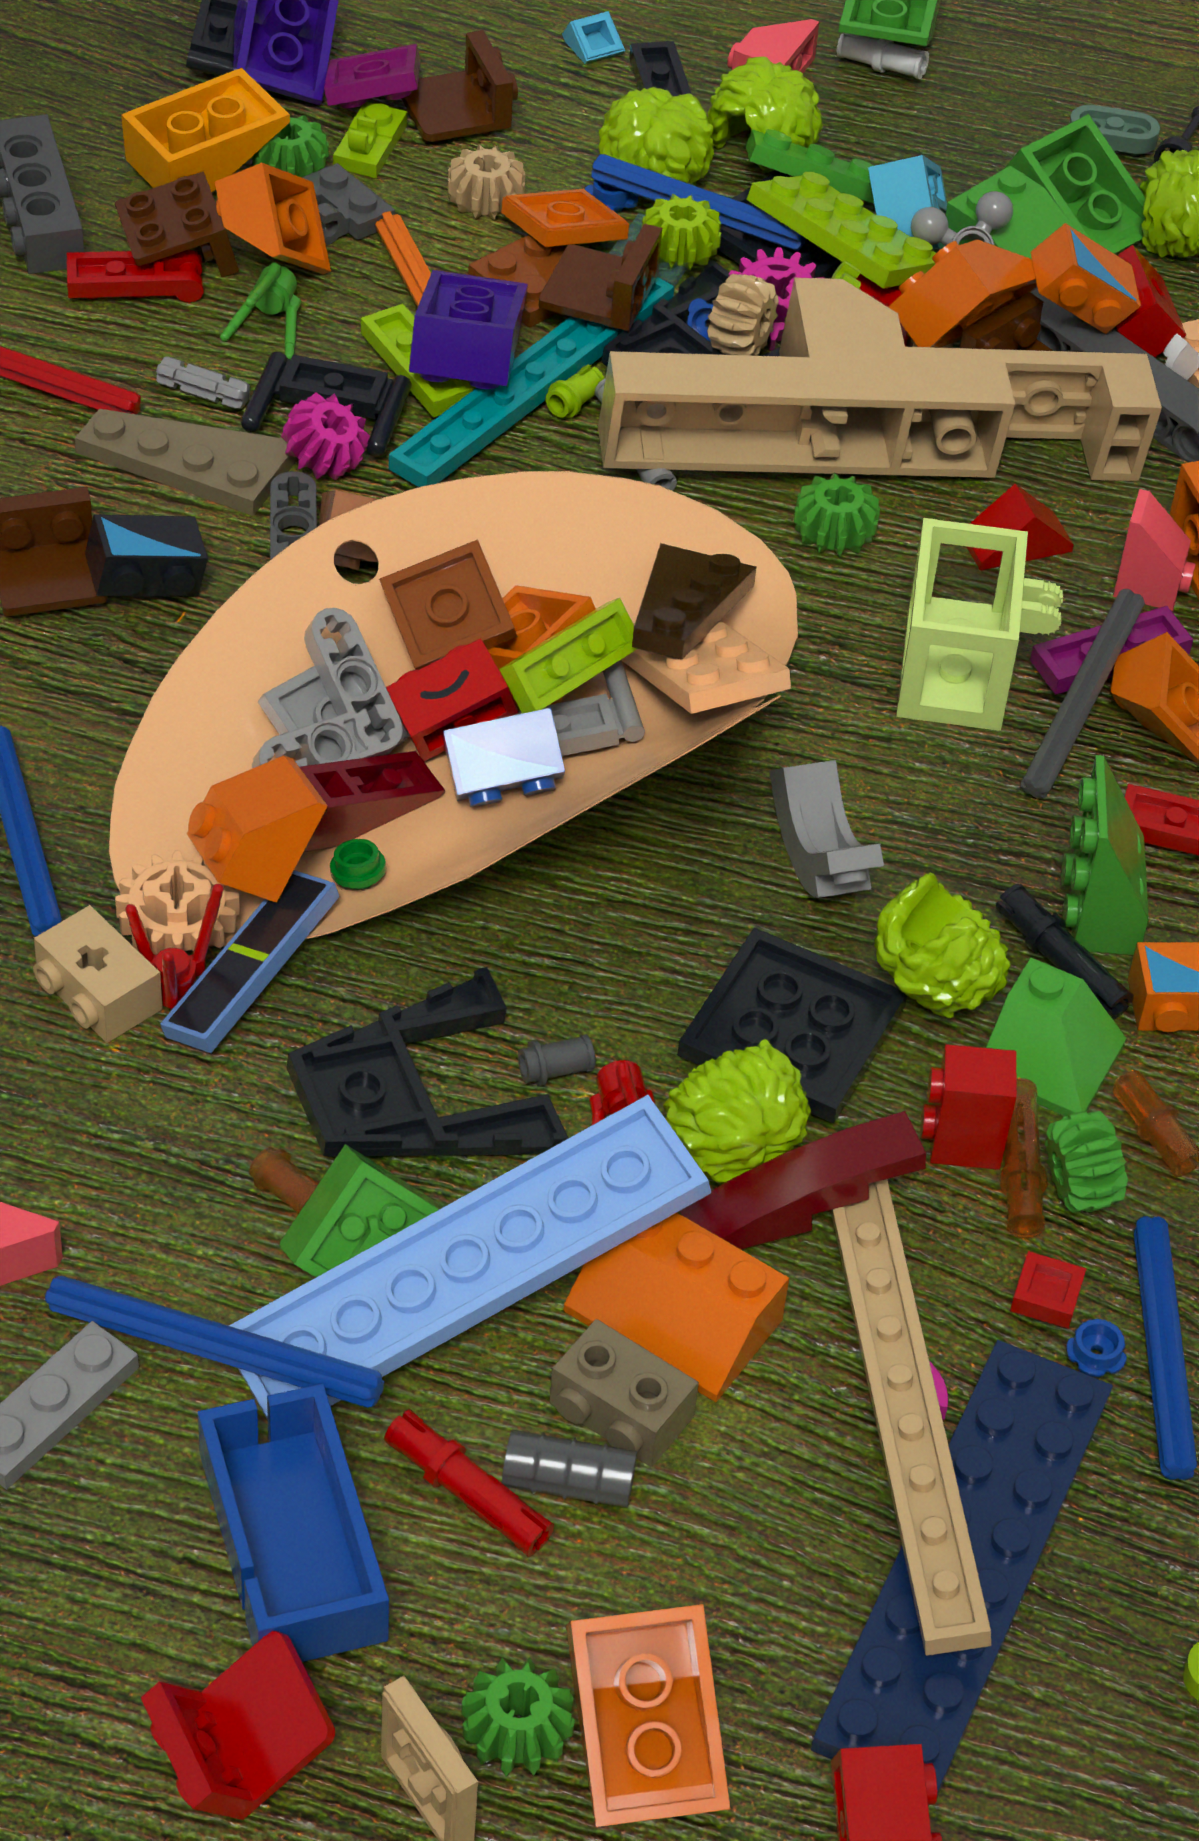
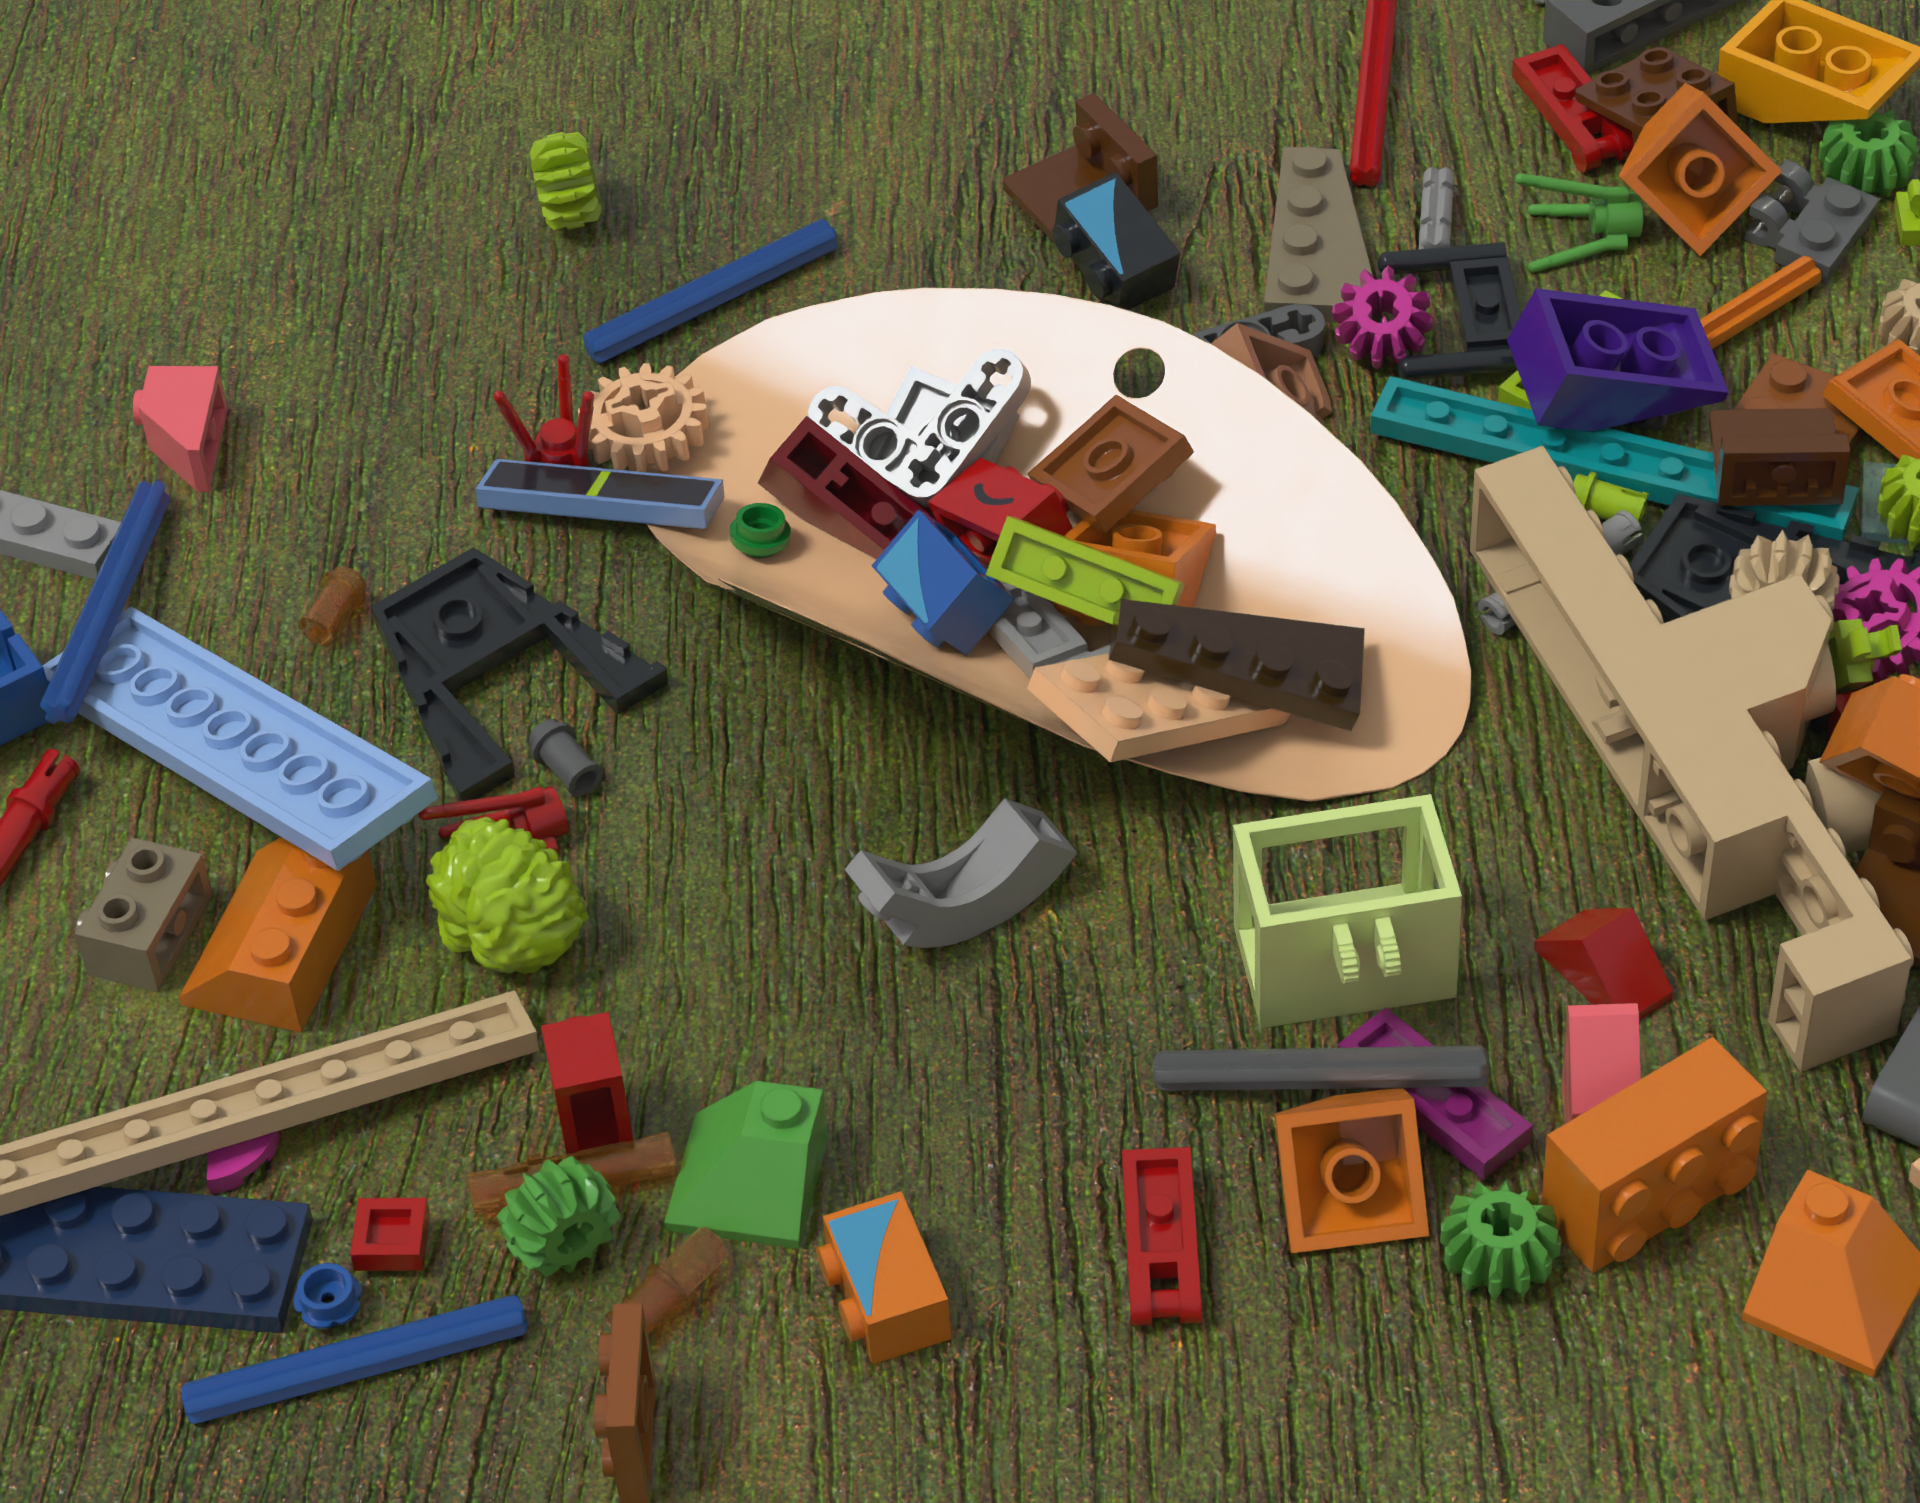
camera: 80 degrees right, 0 degrees up
tan brick [33,905,162,1043] -> none
orange slope [187,755,328,903] -> none
bright green panel [279,1144,443,1277] -> none
dark grey axle [502,1429,637,1508] -> none
black plate [677,928,907,1123] -> none
dark red slope [680,1111,926,1249] -> none
bright green gear [793,472,880,557] -> none
lime hair [874,872,1011,1019] -> none
black pin [996,884,1134,1020] -> none
bright green slope [1061,755,1149,955] -> none

